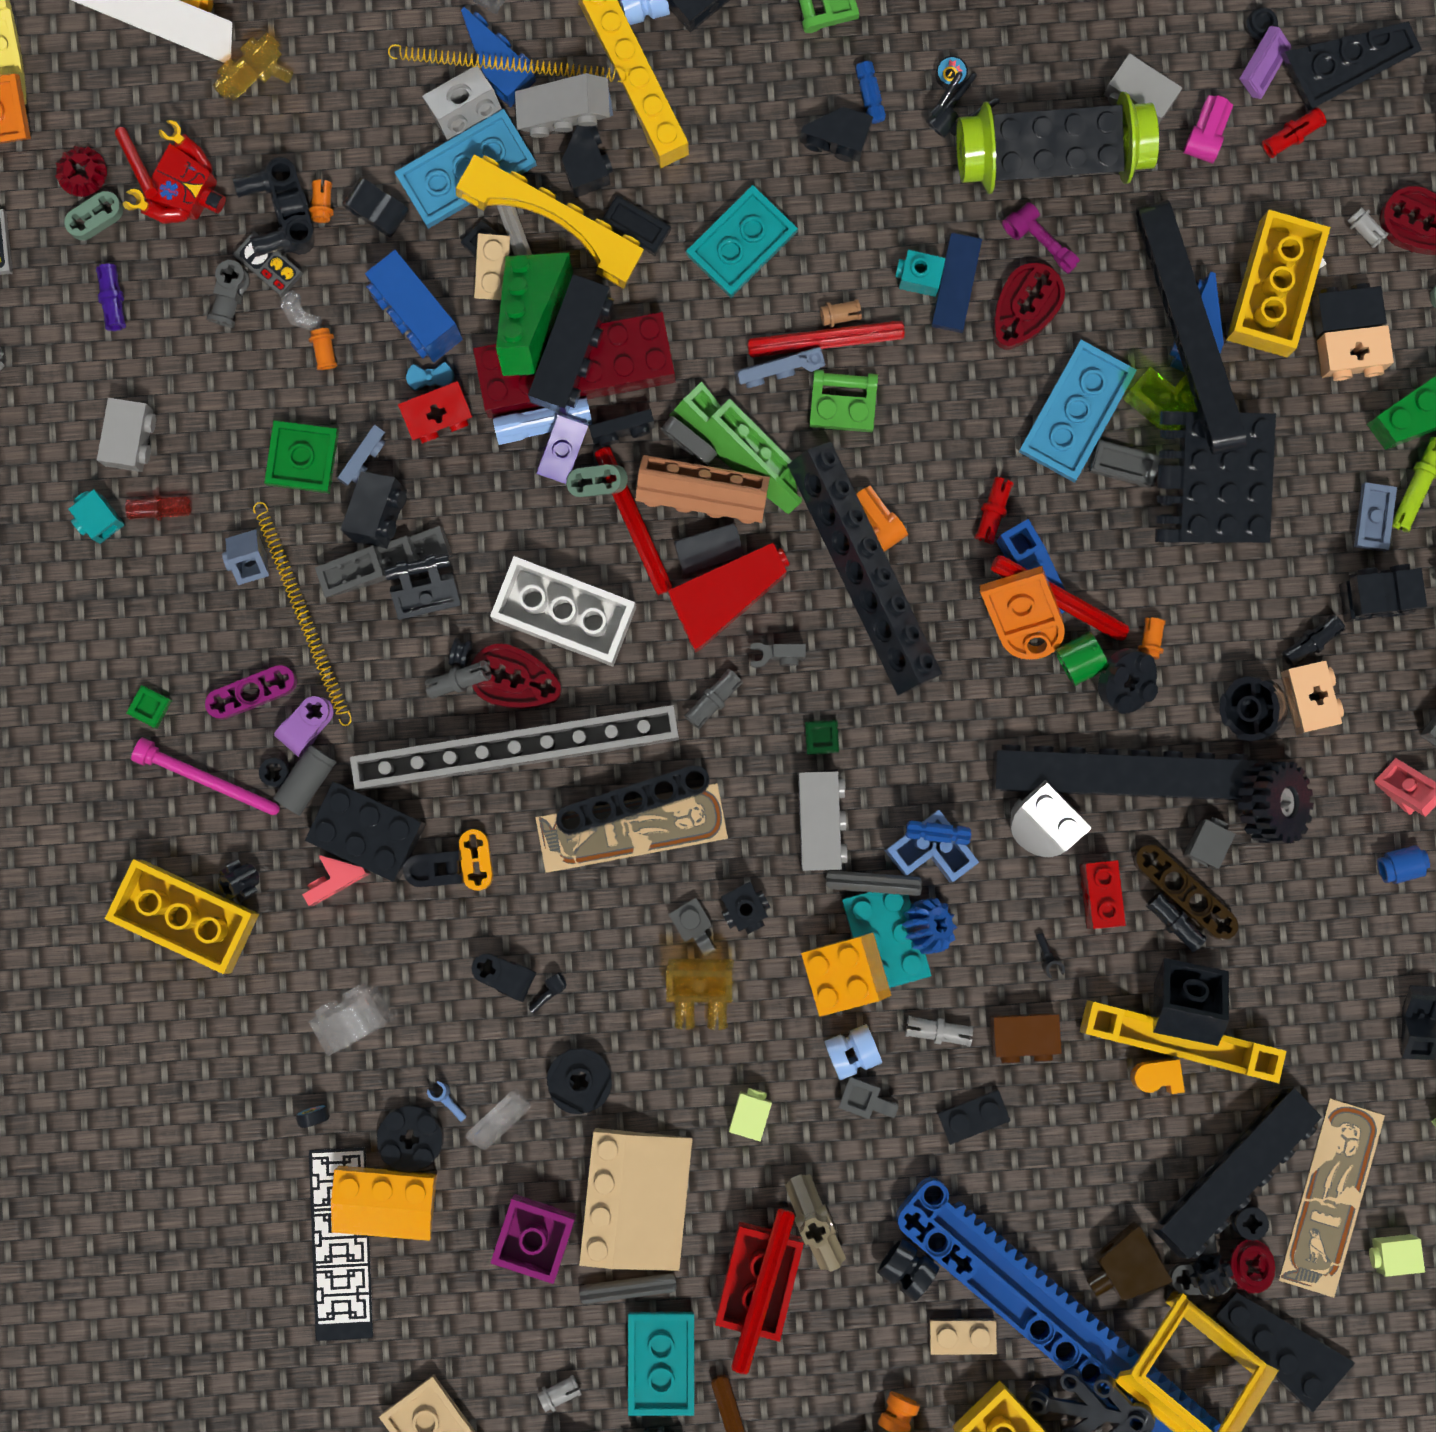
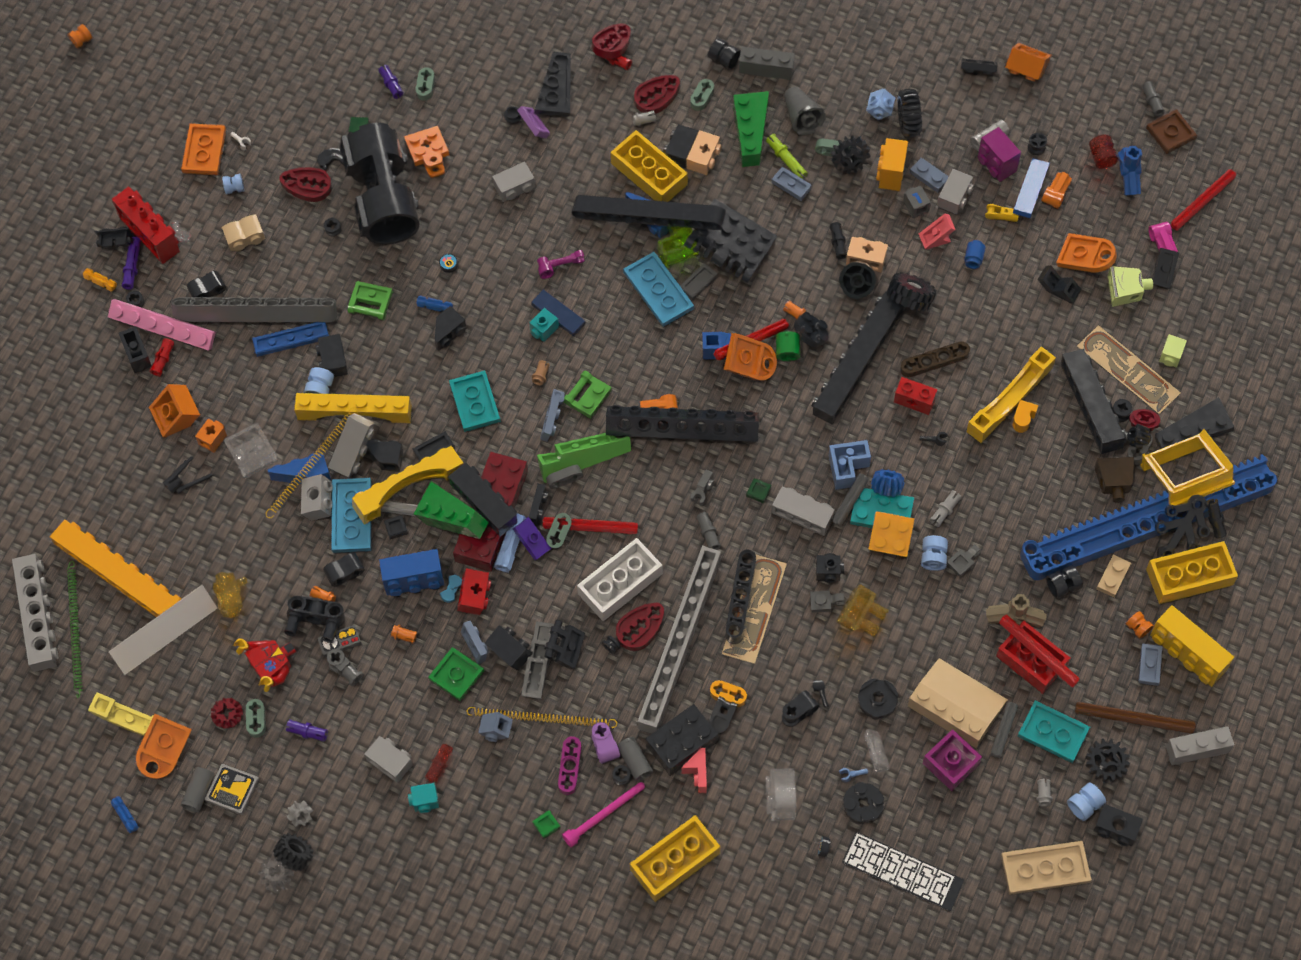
camera: 60 degrees left, 20 degrees down
red bar [115,127,157,198] -> none
black gear [218,859,259,903] -> none
clear arm [281,291,322,331] -> none
light orange slope [331,1165,437,1241] -> none
dark grey pin [425,660,491,699] -> none
tan plate [474,233,510,300] -> none
nougat brick [635,455,770,524] -> none
red slope [668,543,789,653] -> none
black slope [674,523,744,575] -> none
yellowish green brick [729,1088,772,1142] -> none
red axle [748,321,905,357] -> none
blue axle [906,820,971,845] -> none
black plant [926,71,1000,138] -> none
black plate [937,1089,1011,1145] -> none
black brick [956,91,1159,194] -> none
red pin [974,477,1014,544] -> none
reddish brown brick [990,1013,1062,1063] -> none
dark red piece [993,263,1065,350] -> none
slope [1010,780,1091,857] -> none
black pin [1146,892,1207,952] -> none
black brick [1153,958,1229,1046] -> none
dark pink piece [1183,95,1233,164] -> none
dark grey brick [1183,817,1236,870] -> none
red pin [1262,107,1327,158] -> none
black brick [1339,564,1427,622] -> none

